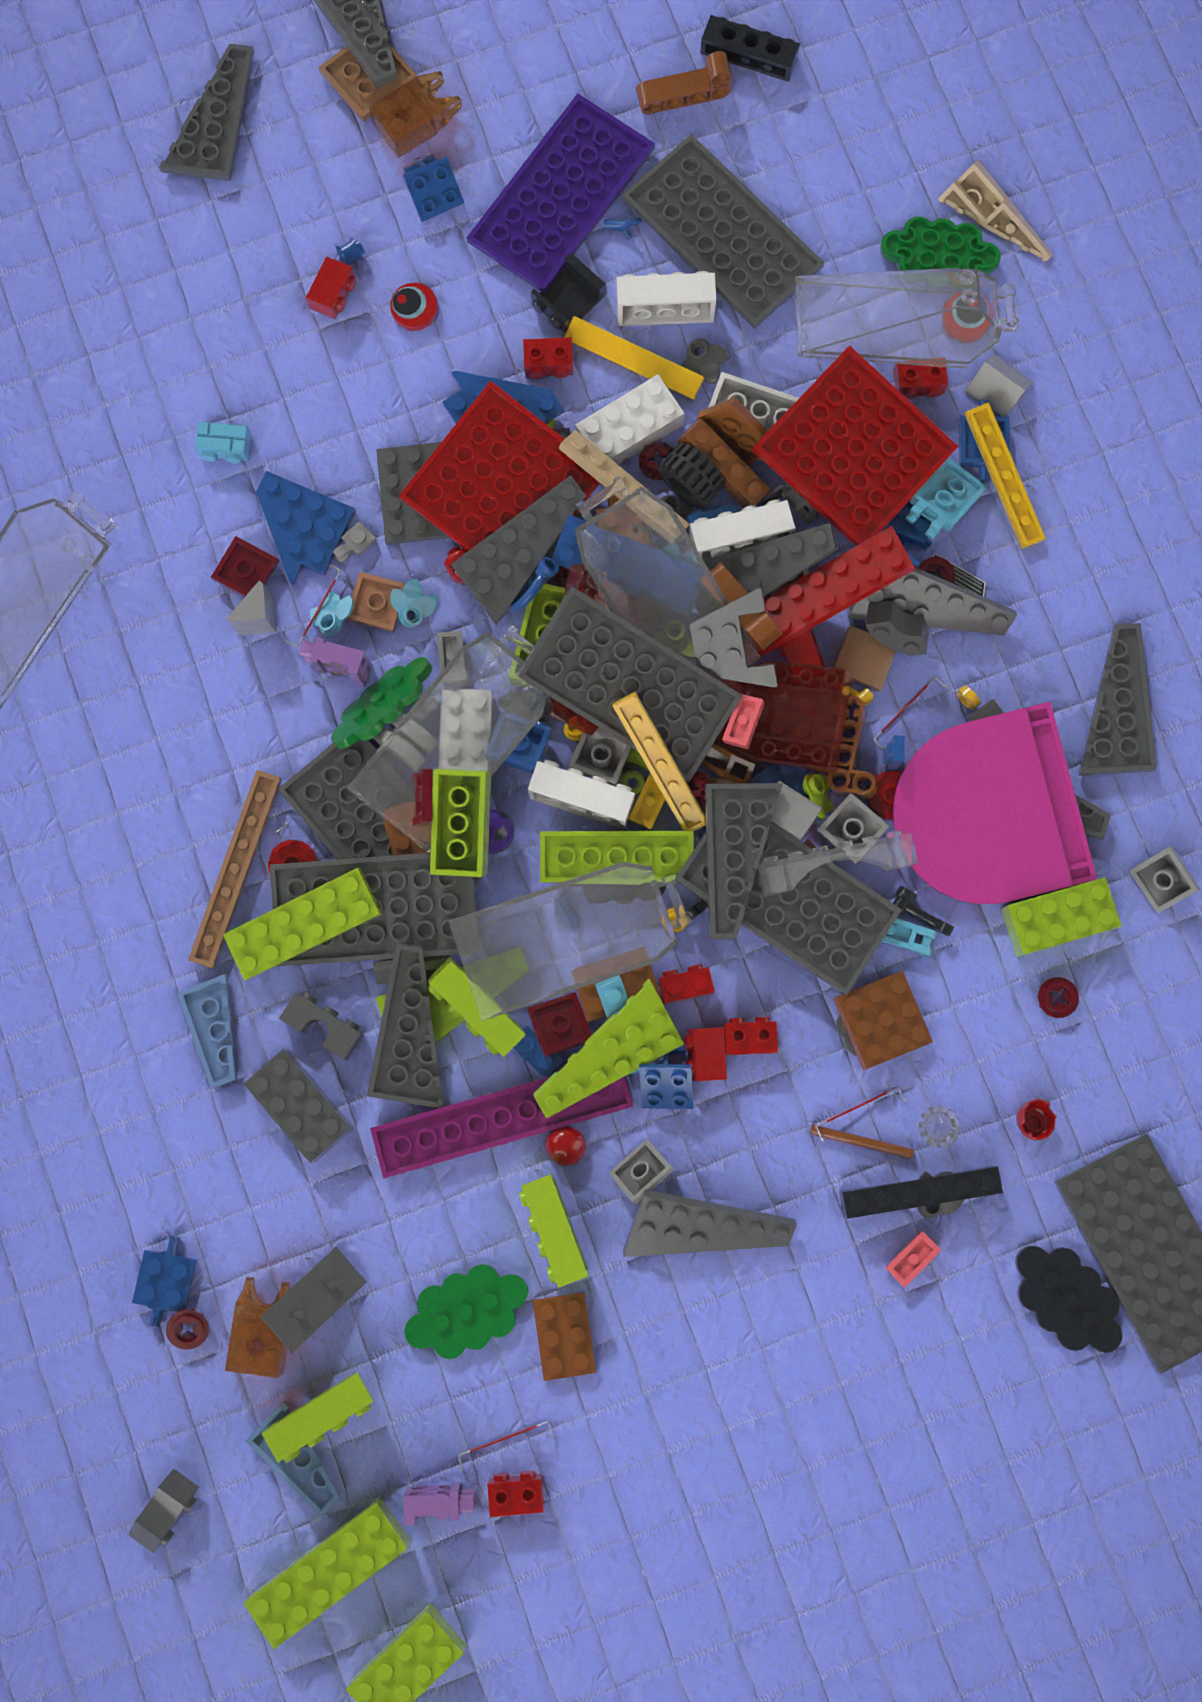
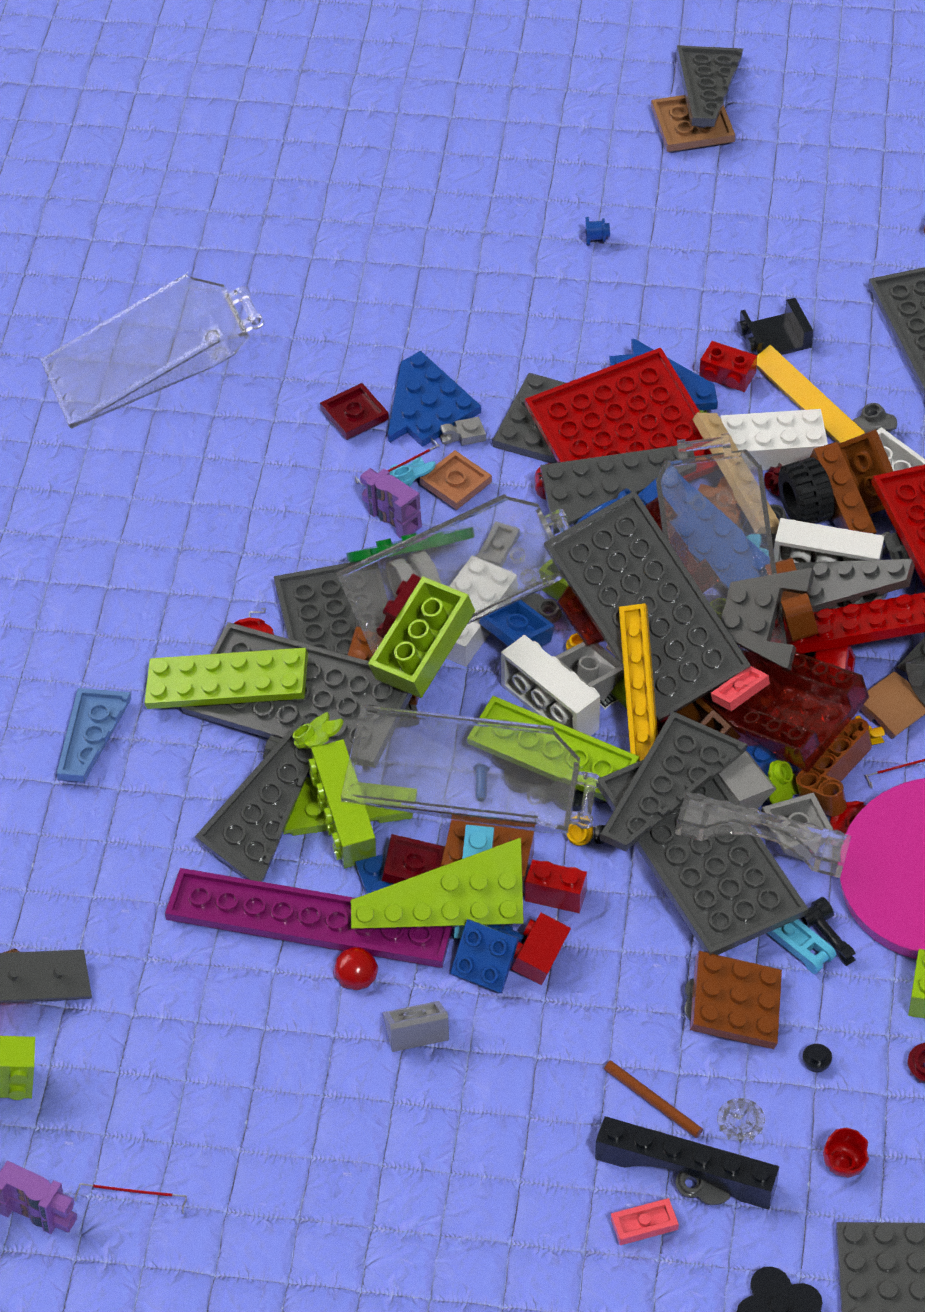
camera: 25 degrees right, 30 degrees down
dark grey wing [159,44,254,181] -> none
medium nougat plate [188,770,282,969] -> none
medium azure brick [195,422,251,464] -> none
light grey slope [227,581,276,636] -> none
dark grey brick [243,1049,354,1163] -> none
dark grey arch [279,992,364,1061] -> none
red brick [305,256,357,320] -> none
clear orange brick [369,71,462,158] -> none
tile [390,282,438,331] -> none
medium azure plate [390,578,438,628] -> none
blue plate [403,154,465,222] -> none
green plate [404,1264,528,1359] -> none
dark purple plate [466,93,655,294] -> none
red brick [487,1470,545,1517] -> none
dark purple piece [488,809,515,854] -> none
lime brick [518,1173,589,1288] -> none
dark orange plate [533,1292,596,1381] -> none
blue bar [603,218,642,239] -> none
white brick [617,271,716,326] -> none
lime plate [620,770,645,795] -> none
dark grey wing [623,1189,797,1257] -> none
yellow plate [628,774,666,830] -> none
red brick [723,1017,778,1056] -> none
red piece [815,1087,907,1142] -> none
blue plate [882,735,905,771] -> none
none -> lime plate [292,712,343,749]
none -> black plate [802,1044,832,1072]

